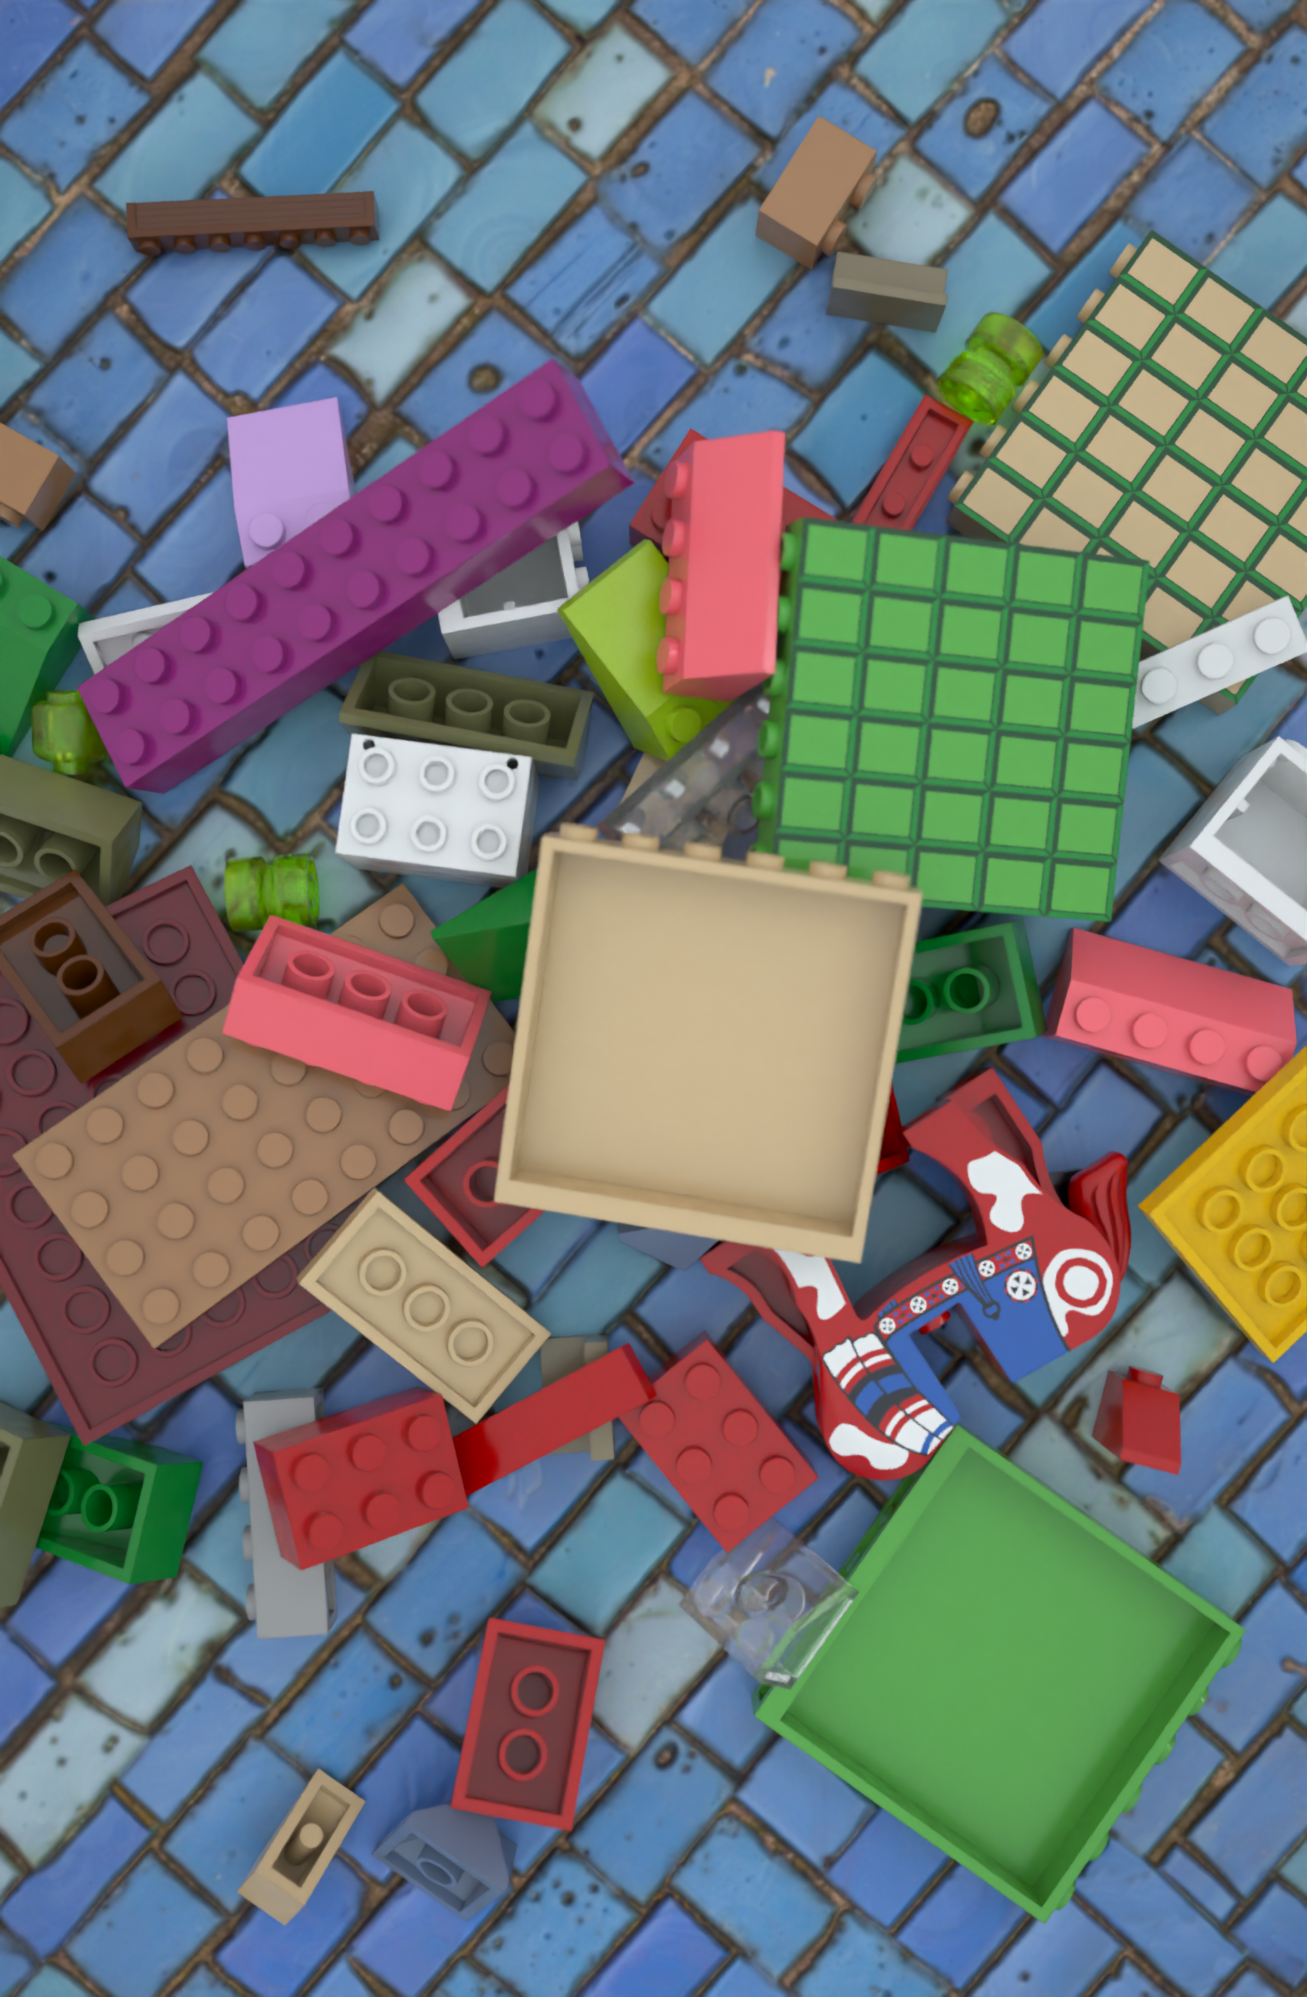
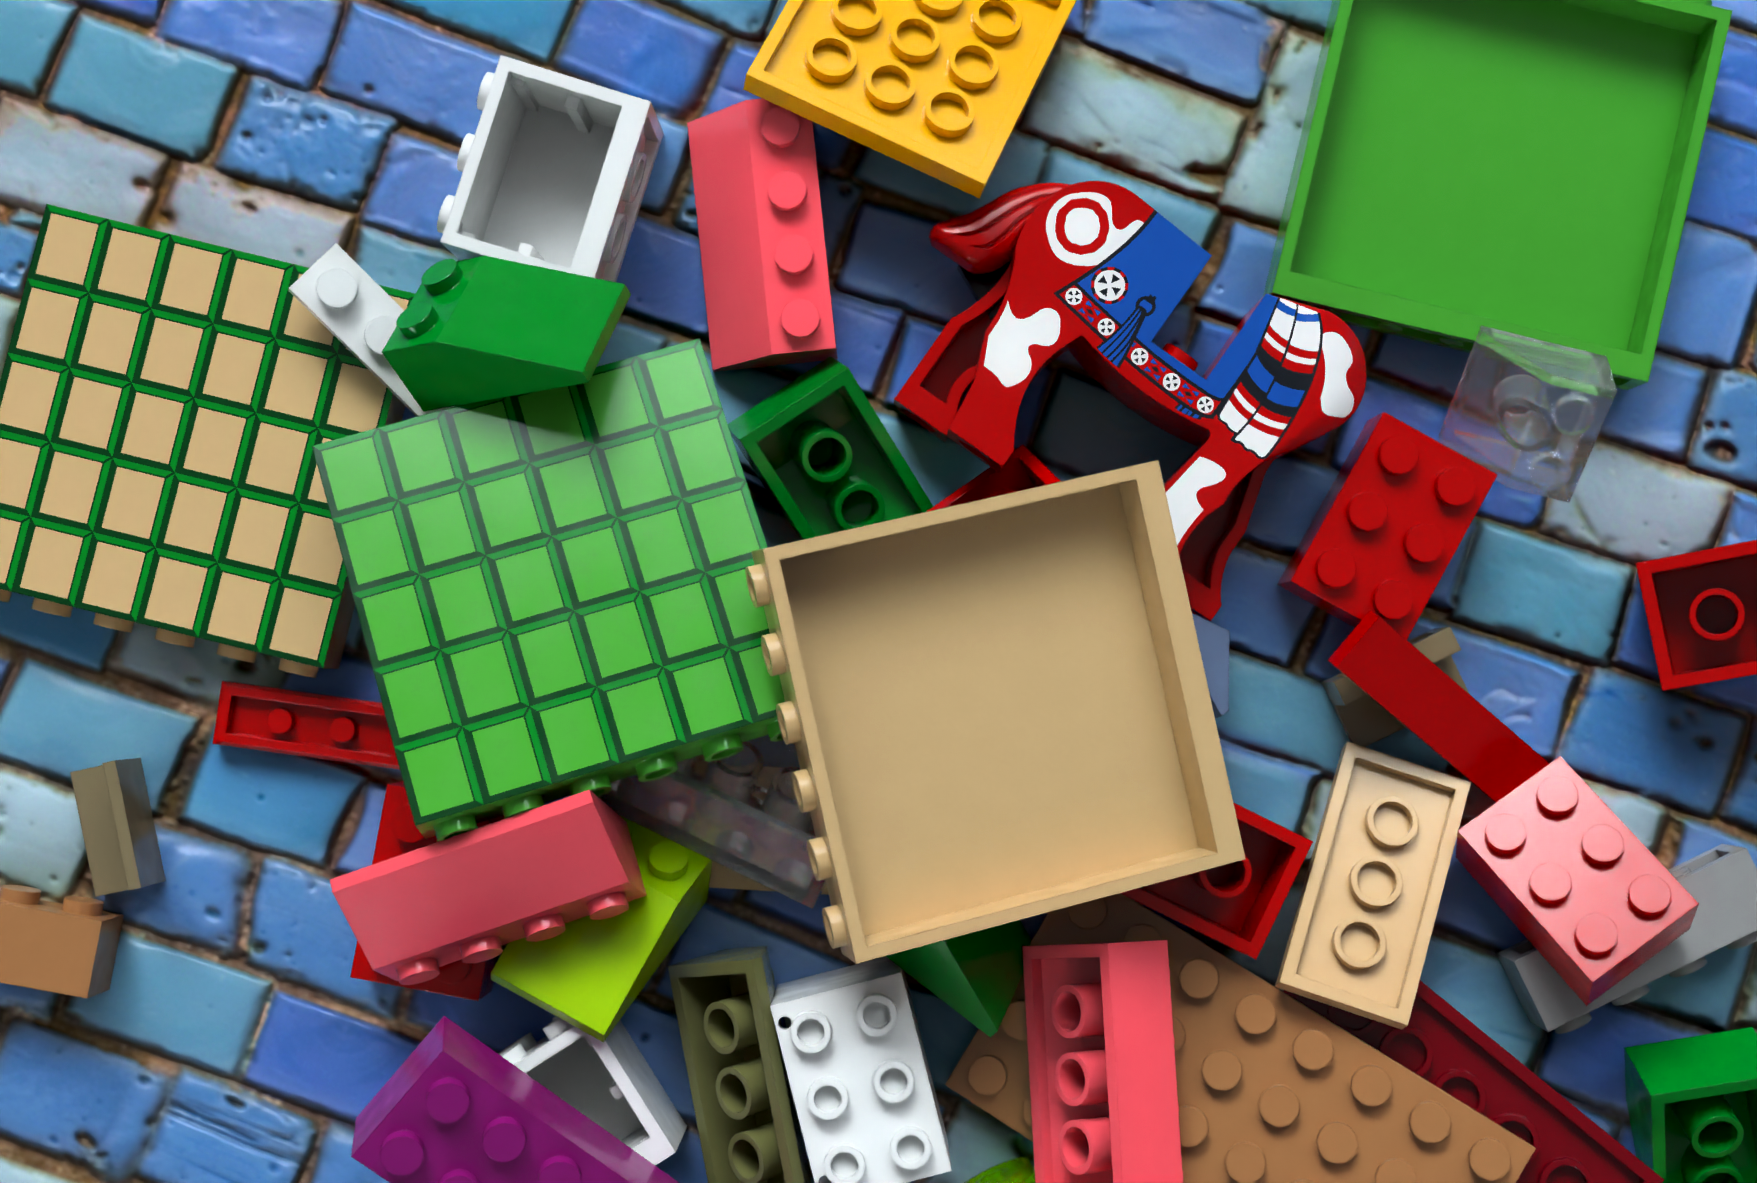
camera: 105 degrees left, 0 degrees up
clear neon green wheel [937,312,1044,426] -> none
red slope [1092,1366,1181,1475] -> none
none -> green slope [382,256,631,411]

